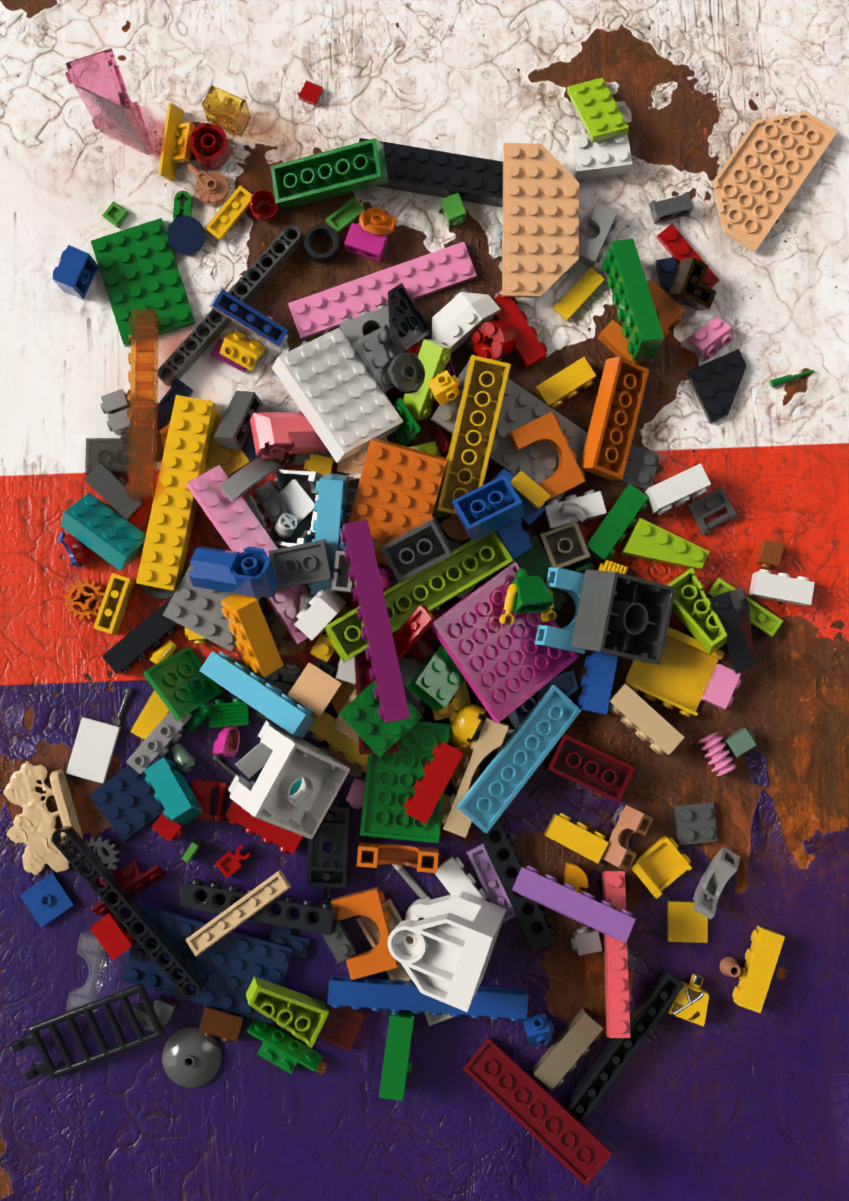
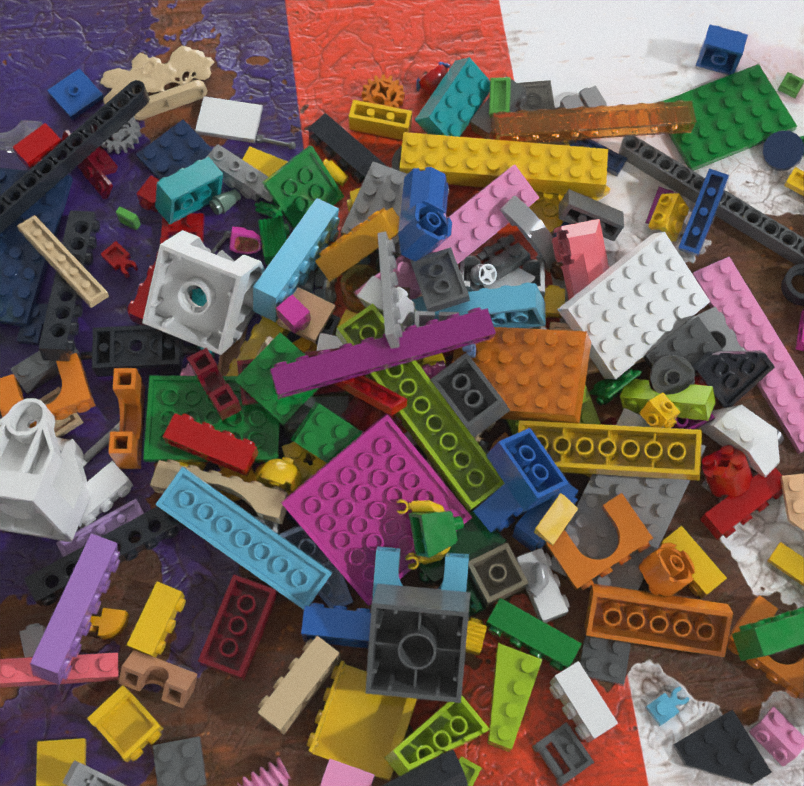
camera: 80 degrees right, 15 degrees down
none -> dark red arch [187,347,241,421]
none -> dark pink brick [276,294,311,334]
none -> light grey plate [378,231,402,349]
none -> bright green tile [489,77,511,117]
none -> orange brick [639,543,695,596]
none -> medium azure plate [646,687,689,726]

